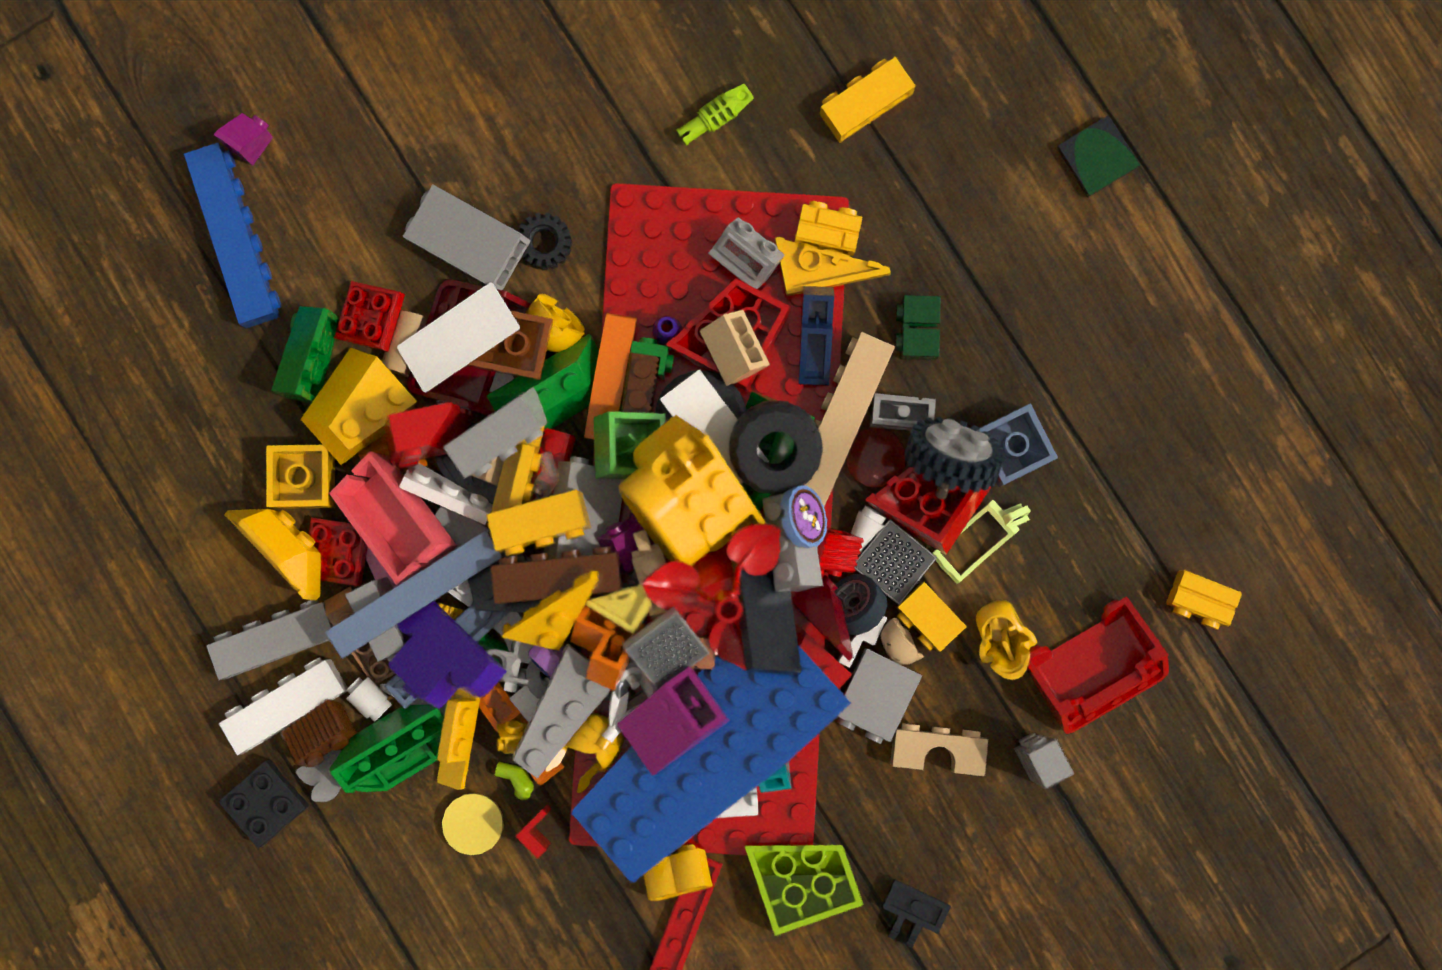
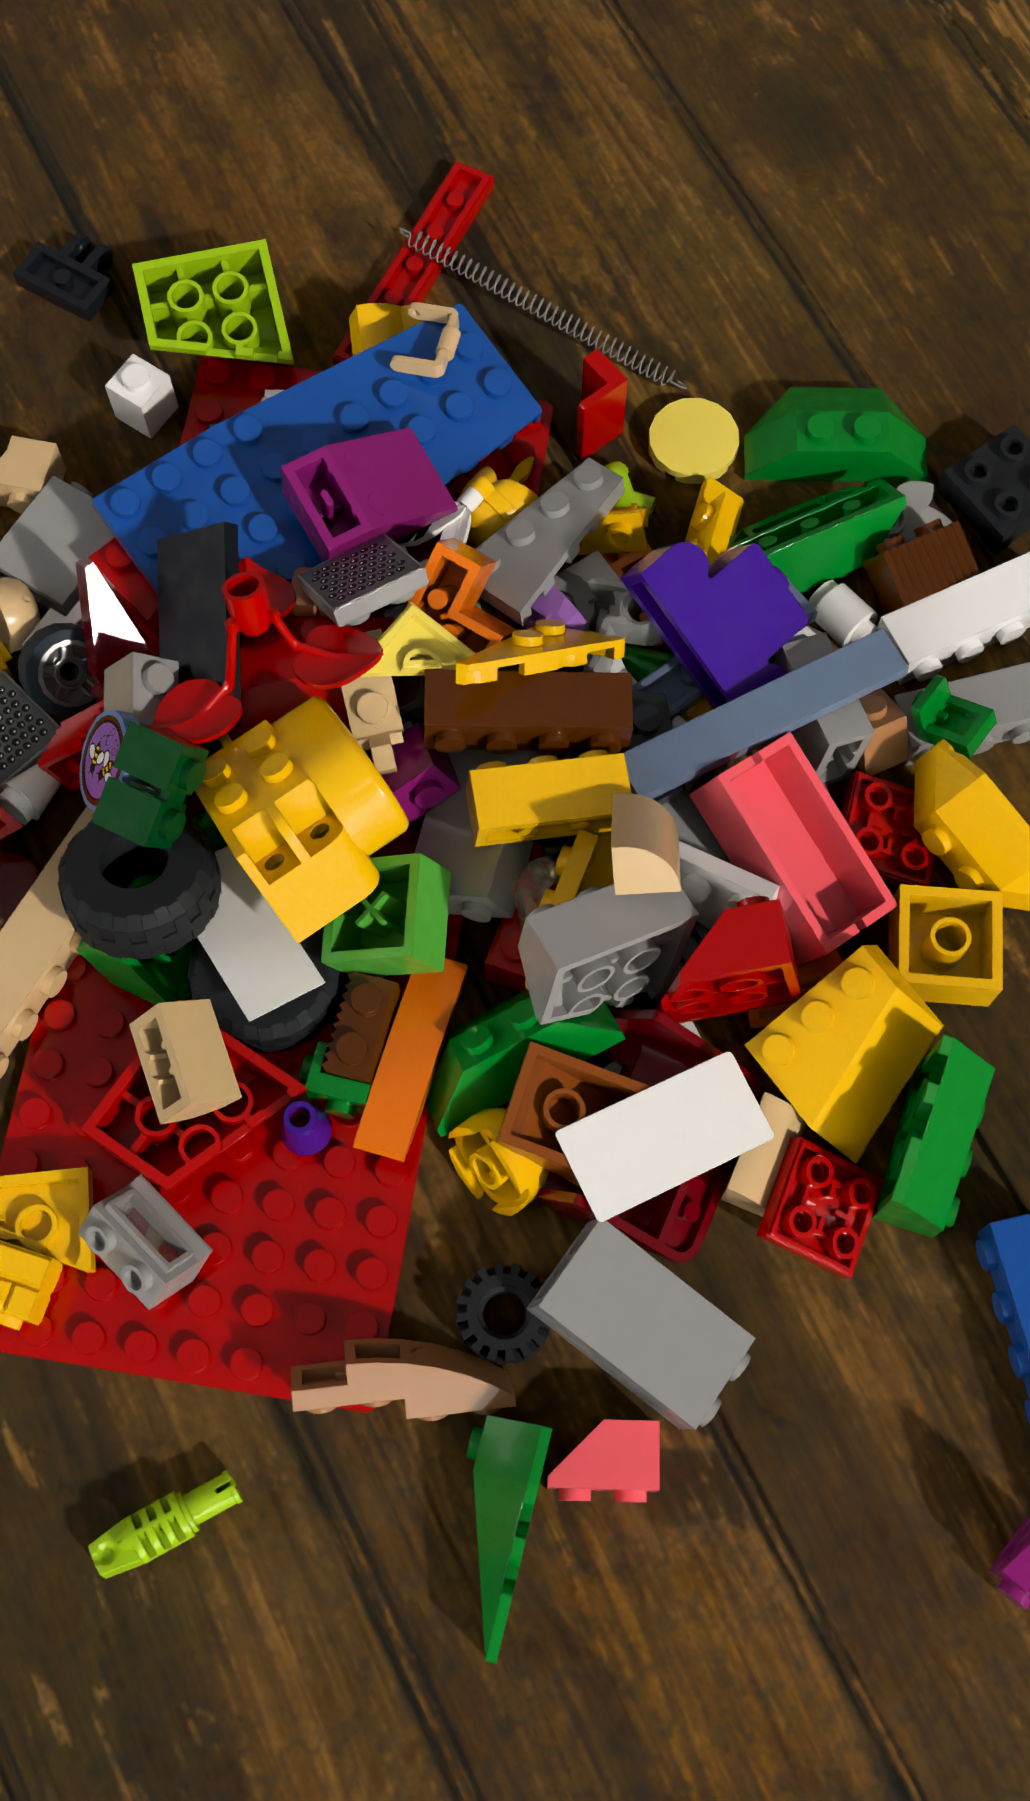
camera: 170 degrees left, 15 degrees down
dark blue slope [799,286,834,385] -> none
none -> dark green piece [91,721,209,850]
none -> white brick [105,354,179,439]
none -> medium nougat slope [291,1338,516,1421]
none -> tan piece [390,302,461,378]
none -> light grey piece [397,227,687,389]
none -> green wedge [466,1415,553,1664]
none -> coral slope [547,1419,660,1503]
none -> tan brick [611,793,681,895]
none -> green wedge [743,387,928,482]
none -> green bracket [911,675,997,758]

